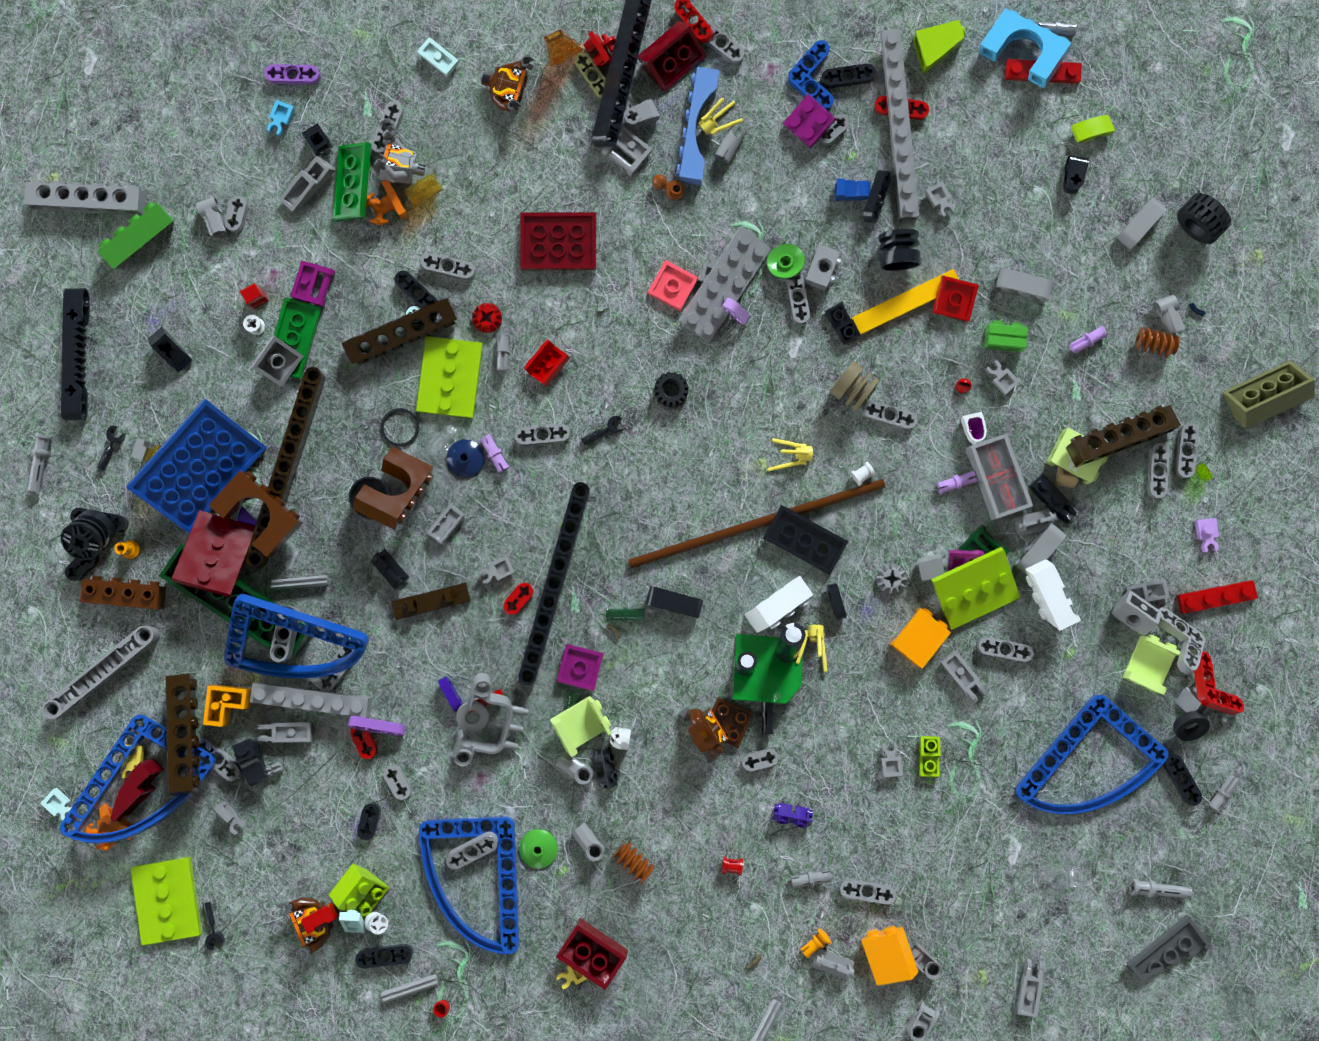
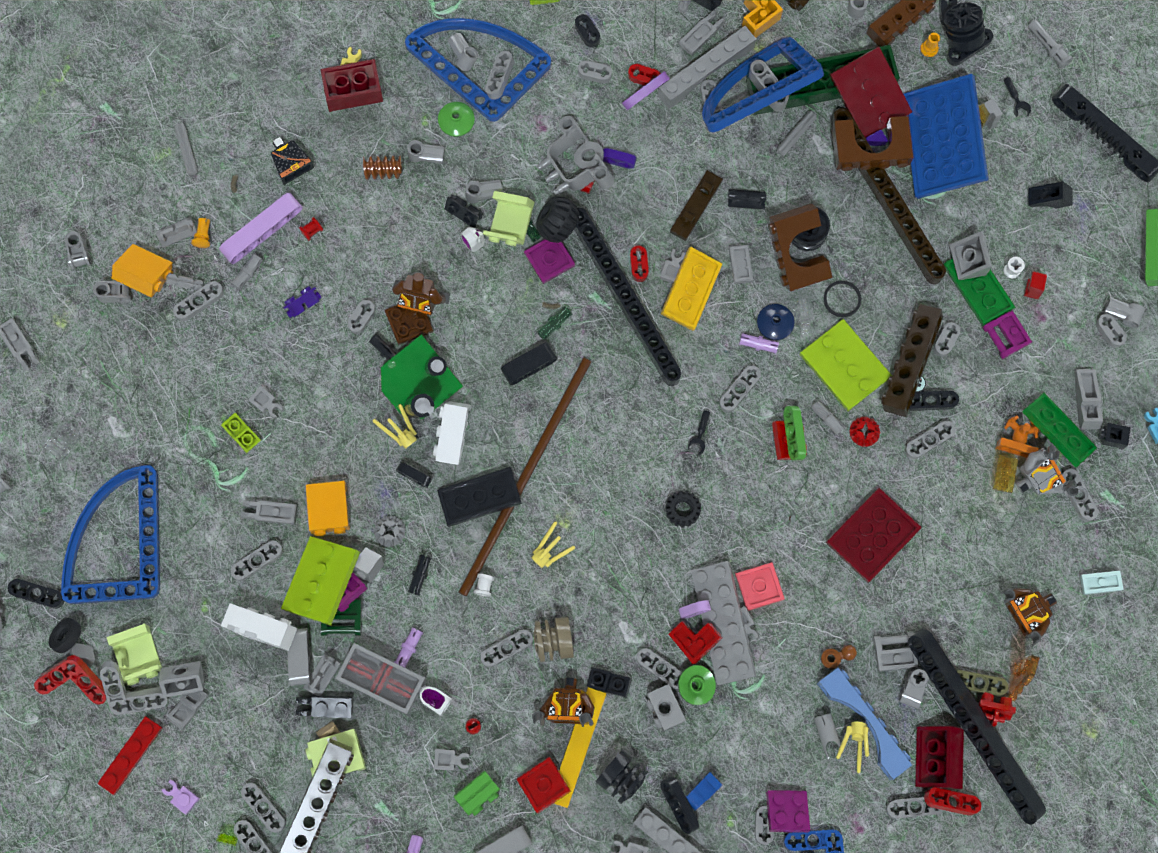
camera: 135 degrees right, 10 degrees down
none -> light grey axle [166,273,203,290]
none -> lavender beam [219,193,303,264]
none -> torso [271,137,314,185]
none -> black pin [408,555,432,596]
none -> light grey piece [448,33,479,71]
none -> torso [532,678,595,727]
none -> black wheel [536,196,579,243]
none -> yellow tile [661,247,722,331]
none -> red plate [668,621,723,664]
none -> bright green beam [783,406,806,460]
none -> light grey beam [933,322,960,357]

